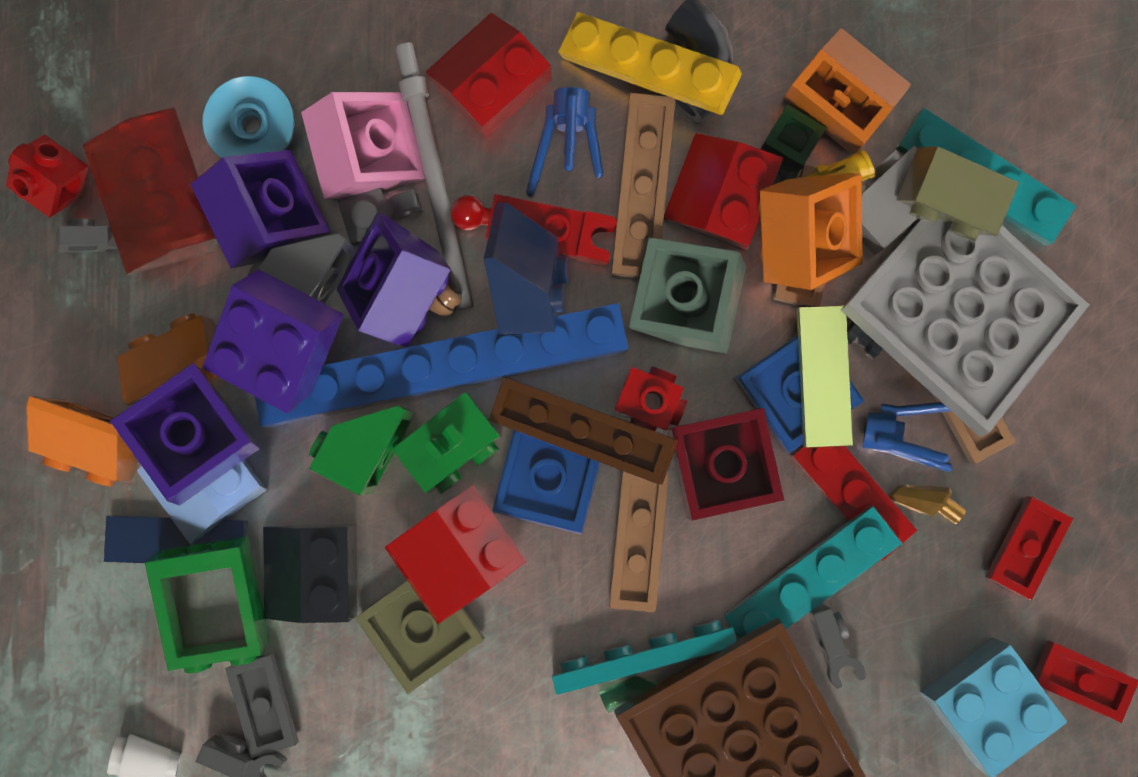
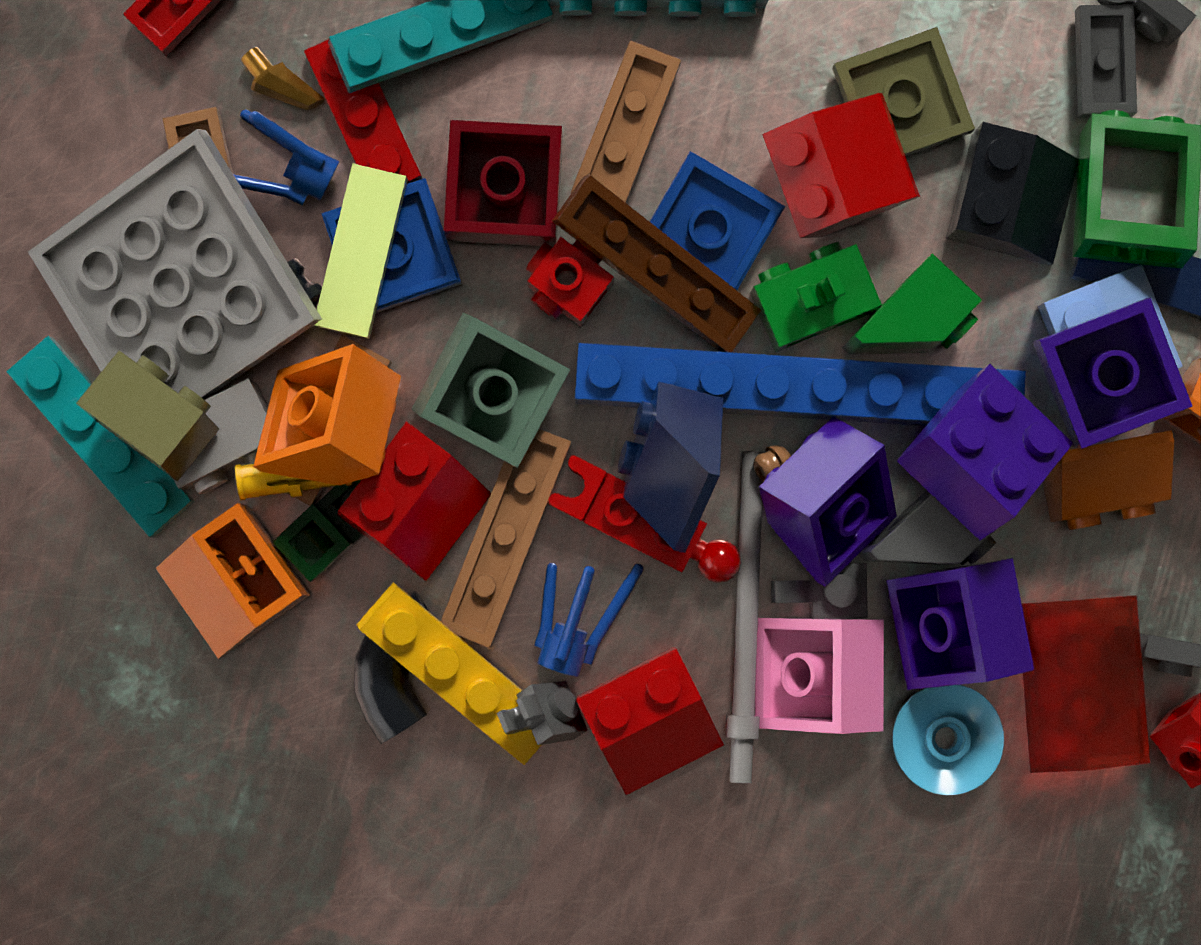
camera: 165 degrees left, 0 degrees up
none -> dark grey plate [497,681,588,745]

